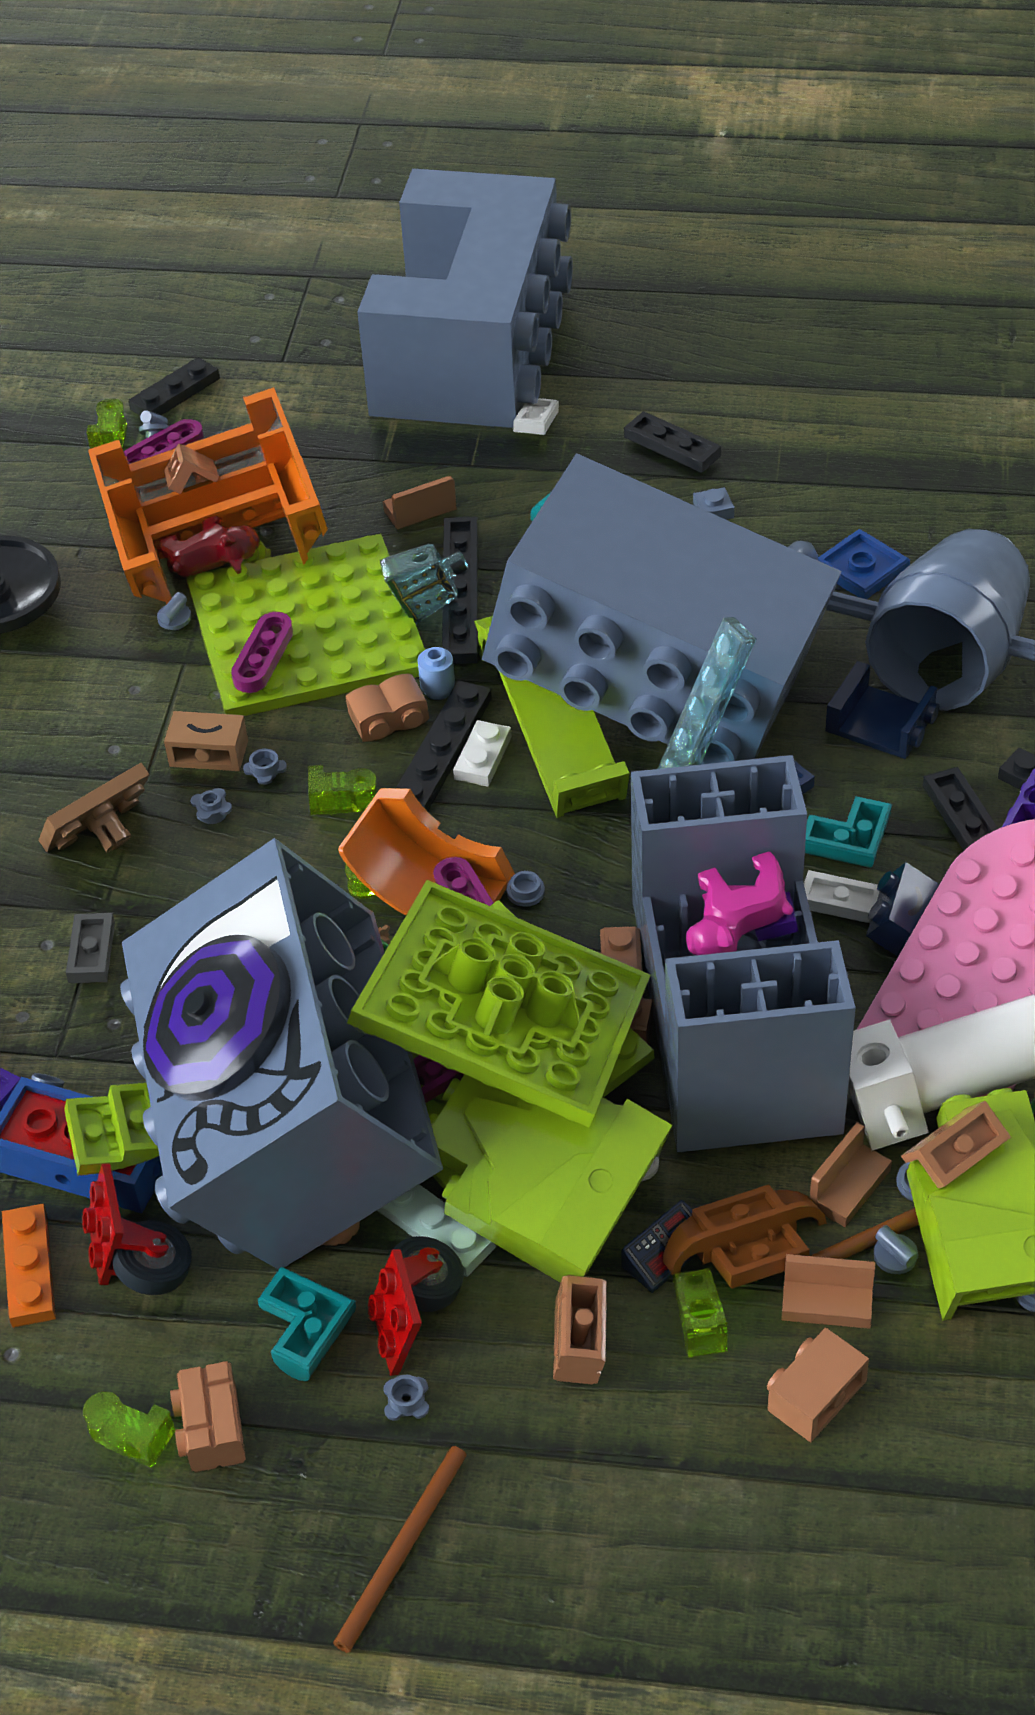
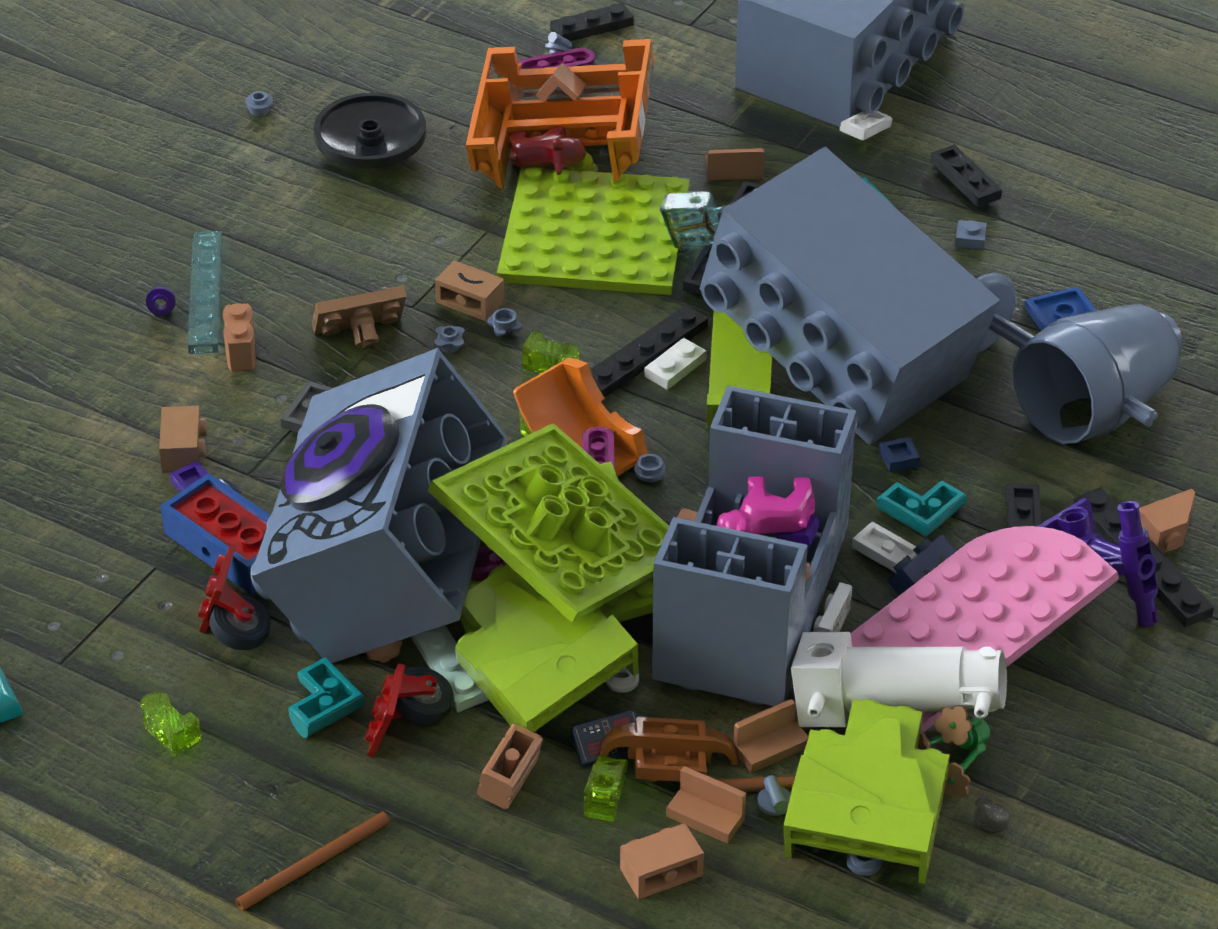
camera: 20 degrees right, 5 degrees down
orange plate [2,1203,56,1328] -> none
lime slope [64,1083,159,1176] -> none
clear neon green leg [87,398,127,449] -> none
sand blue plate [157,592,191,630] -> none
nougat brick [170,1361,246,1472] -> none
magenta plate [231,612,293,693] -> none
nougat brick [345,674,429,742] -> none
sand blue plate [383,1375,429,1421] -> none
light blue brick [418,647,455,700] -> none
clear light blue plate [657,617,757,769] -> none
dark blue panel [825,661,940,759] -> none
nougat panel [901,1101,1011,1189] -> none

